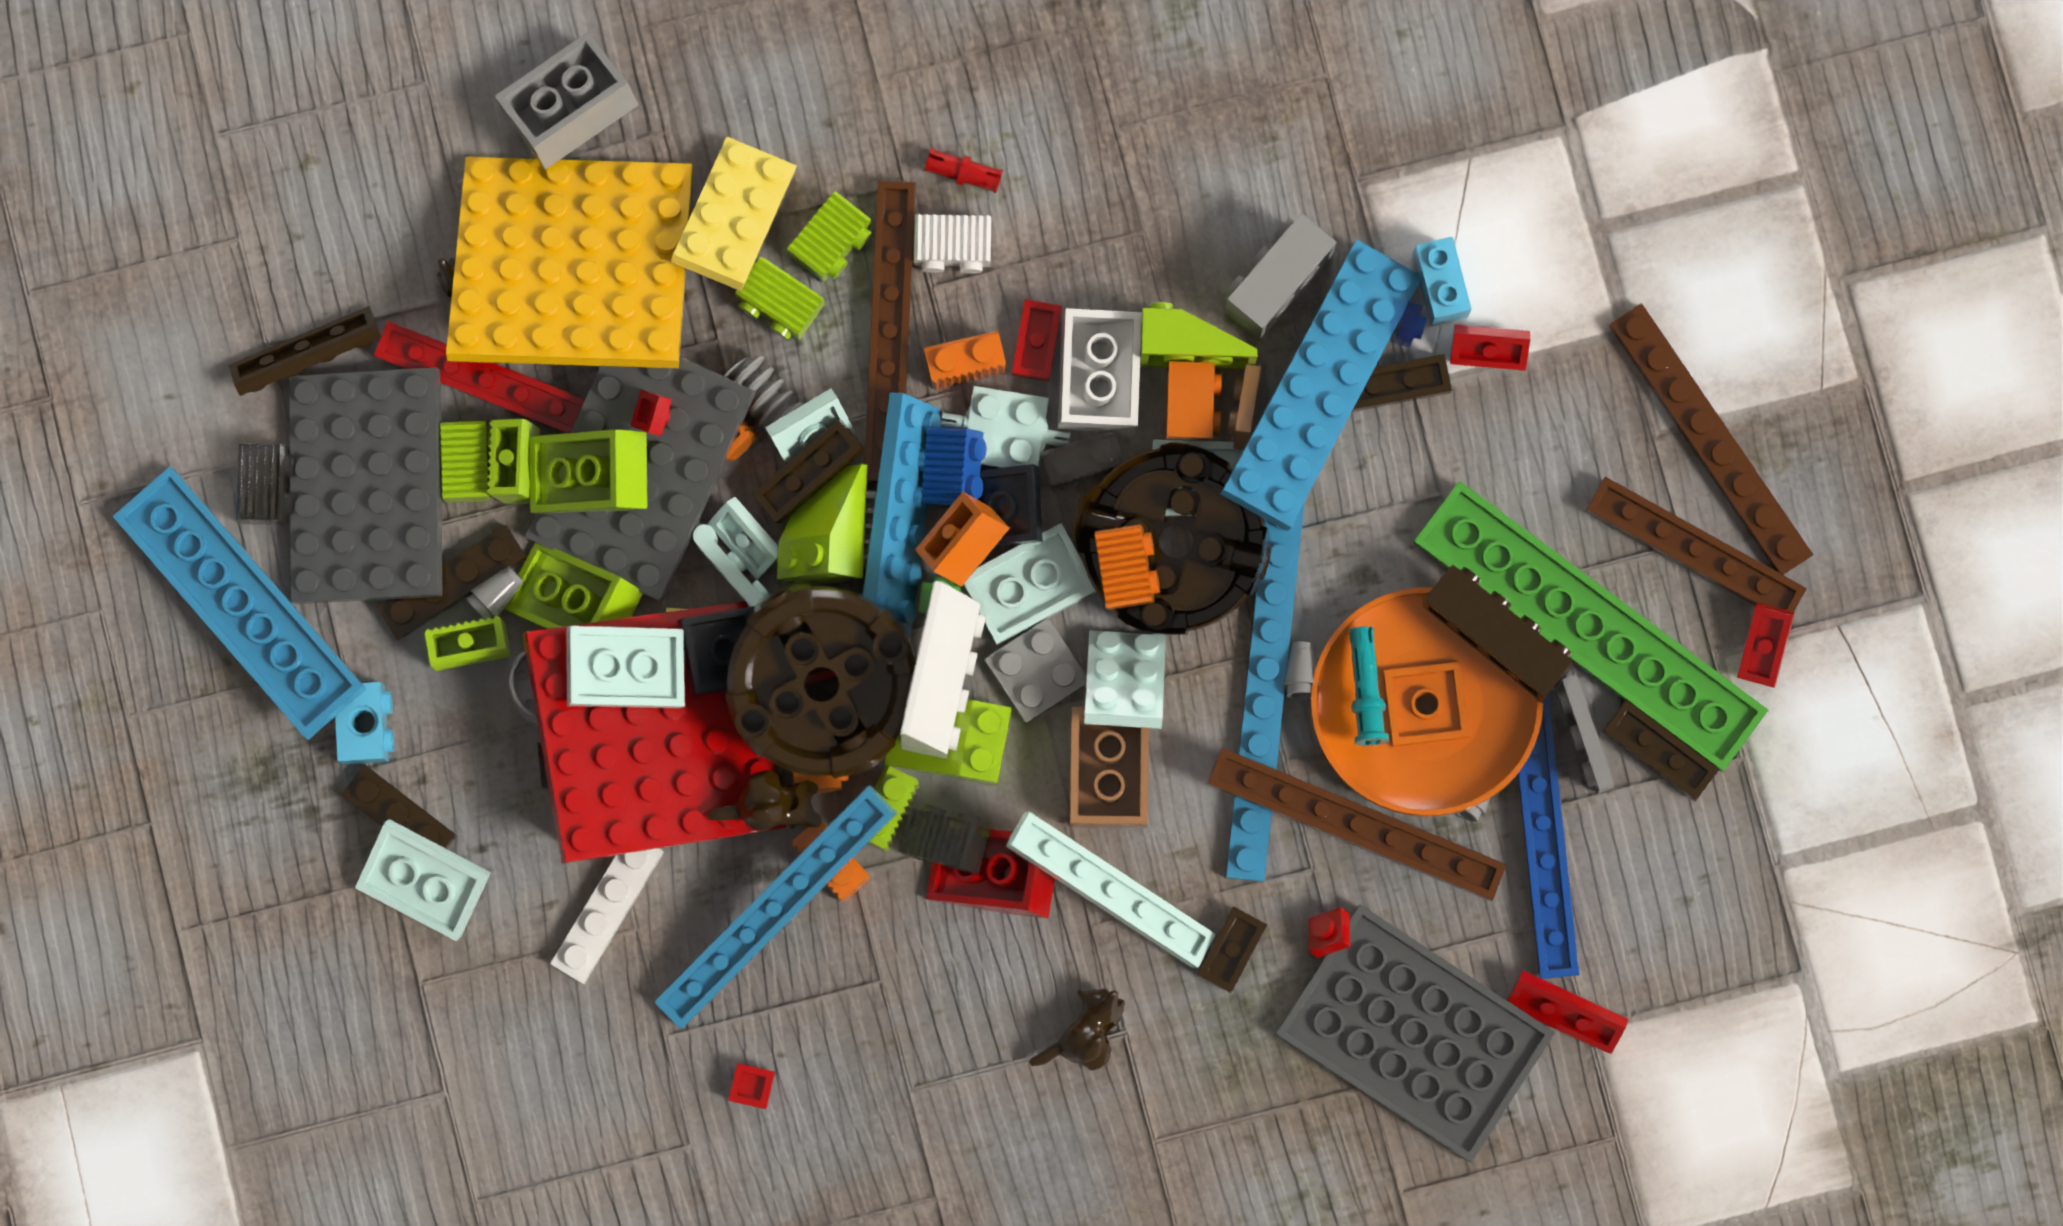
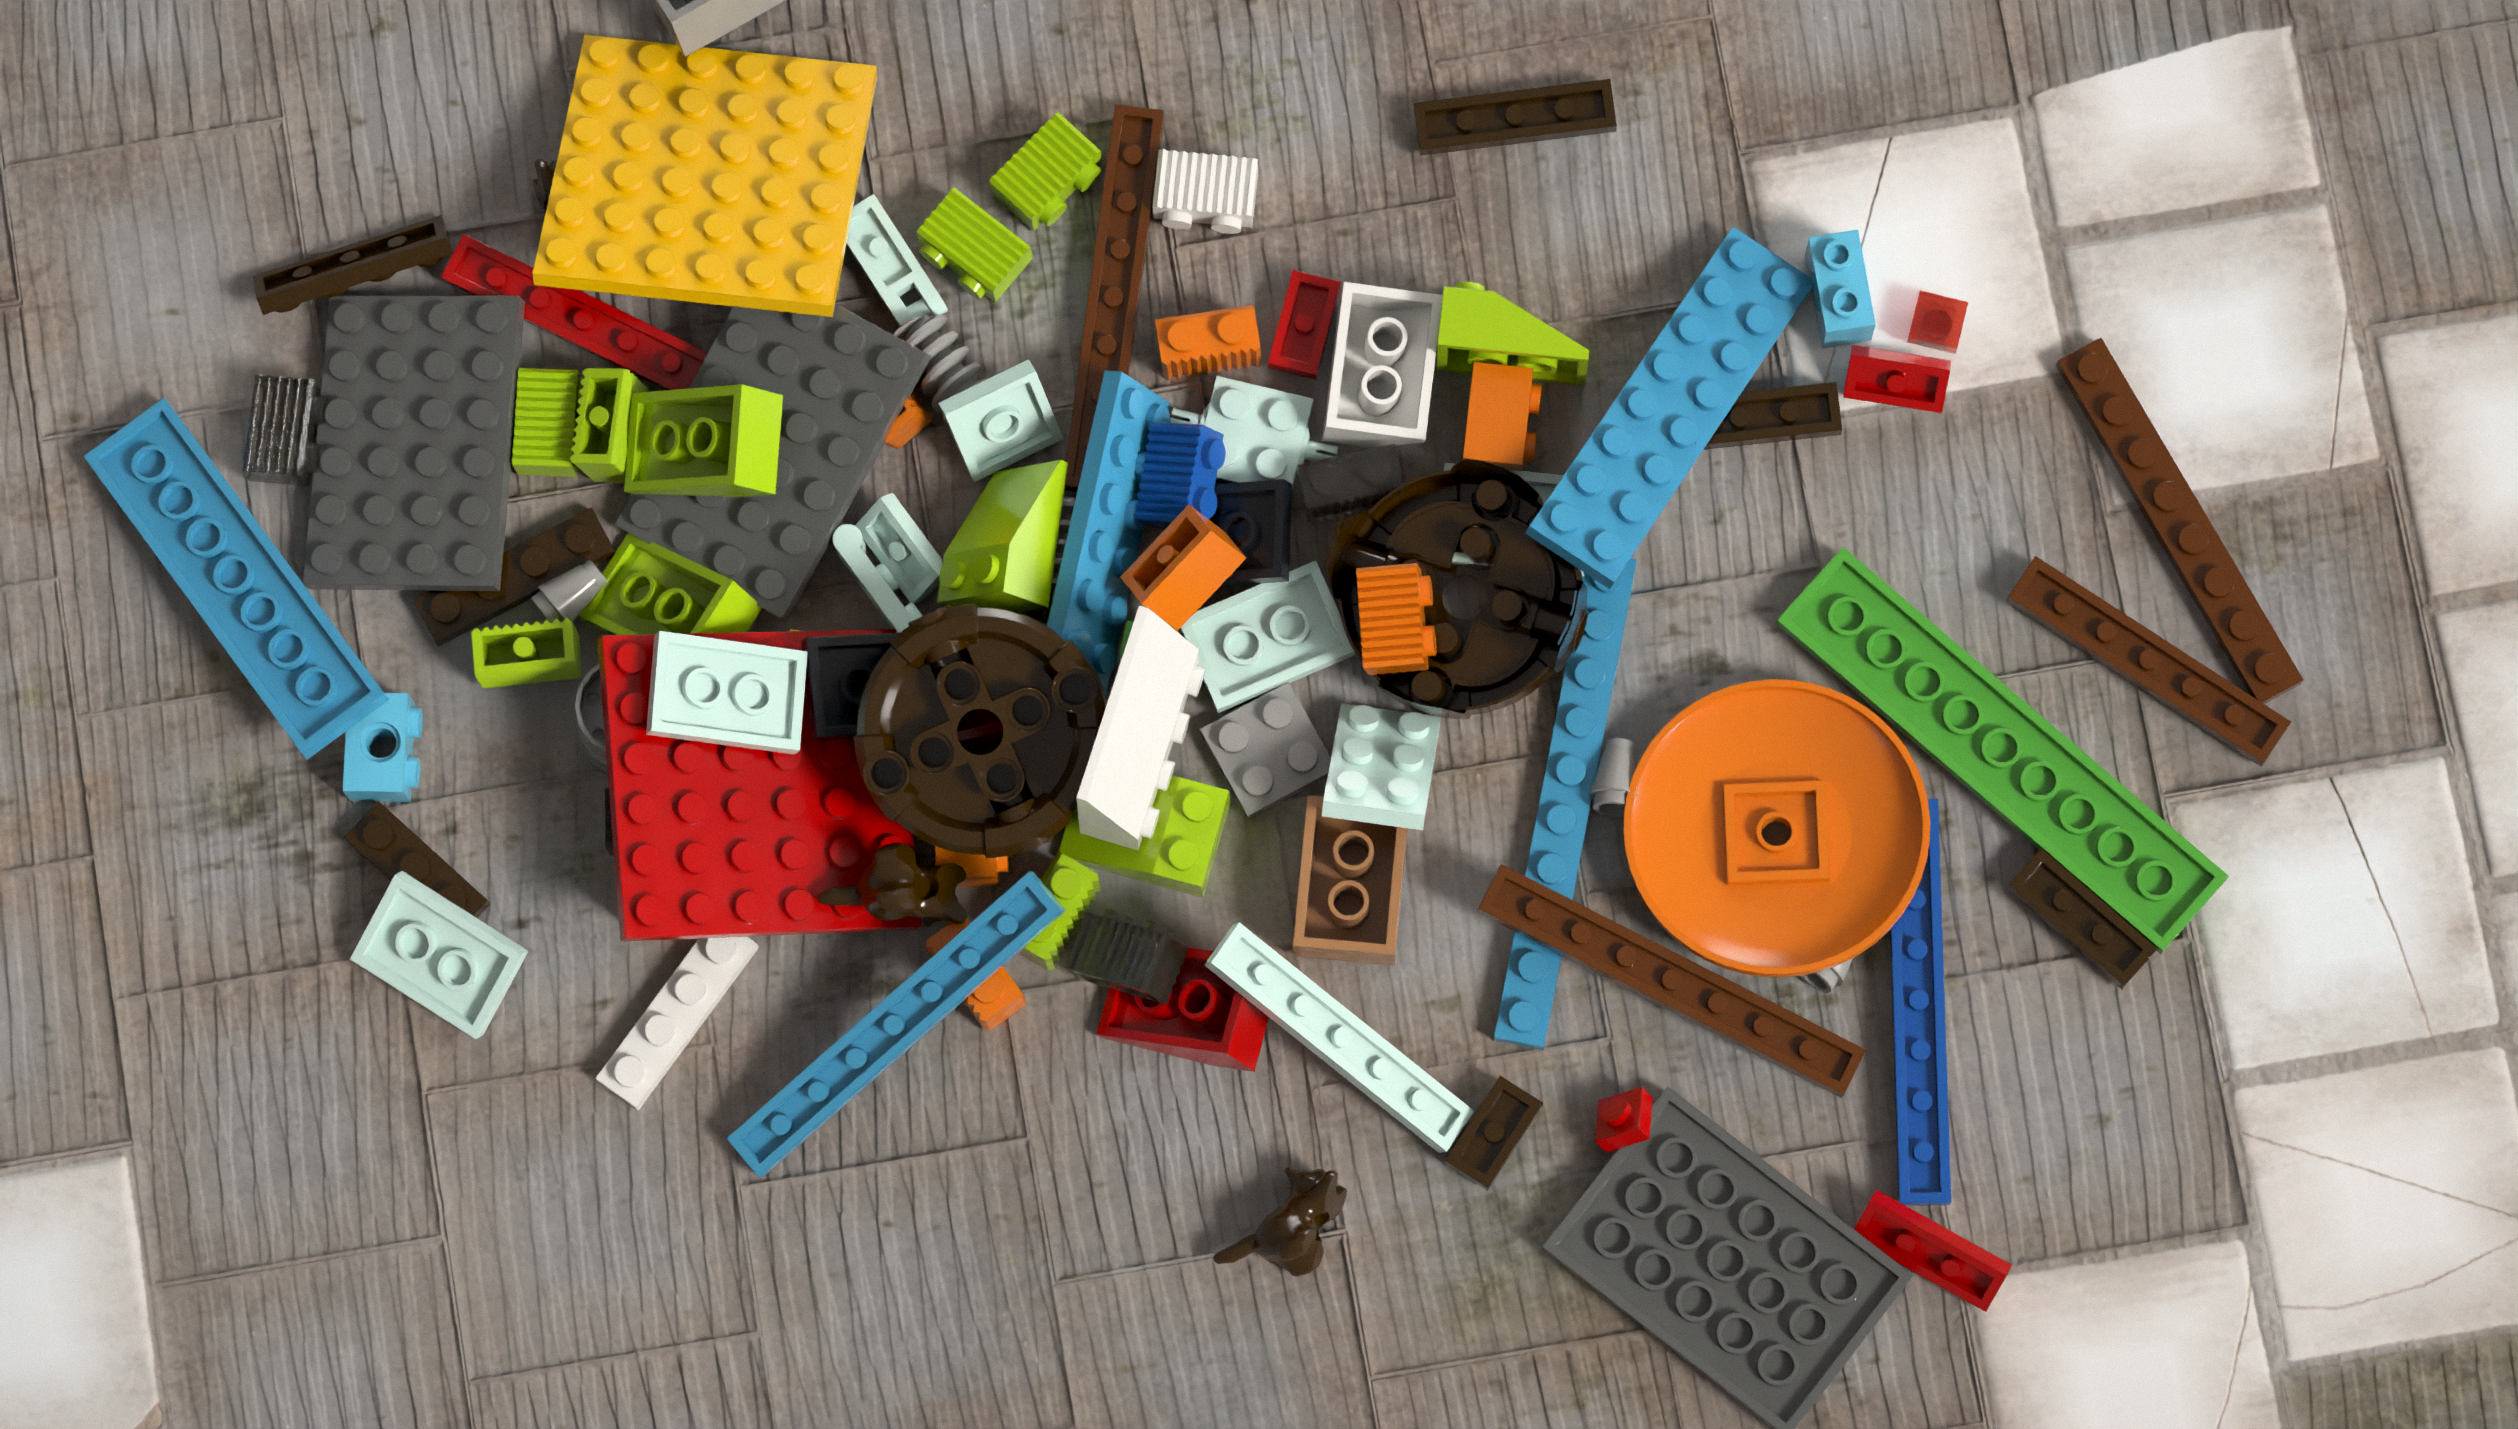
camera: 10 degrees right, 5 degrees down
red plate [630,389,672,436] -> none
light yellow plate [671,137,797,291] -> none
red plate [728,1063,776,1110] -> none
dark brown plate [752,419,866,524] -> none
red pin [924,148,1003,193] -> none
light grey brick [1224,213,1337,342] -> none
medium nougat plate [1228,364,1261,450] -> none
teal pin [1349,626,1389,746] -> none
clear blue plate [1395,301,1427,348] -> none
dark brown brick [1423,565,1574,703] -> none
light grey plate [1557,674,1614,794] -> none
red plate [1737,603,1795,688] -> none
none -> light aqua plate [846,194,948,328]
none -> dark brown plate [1414,79,1617,156]
none -> clear red plate [1907,290,1968,354]

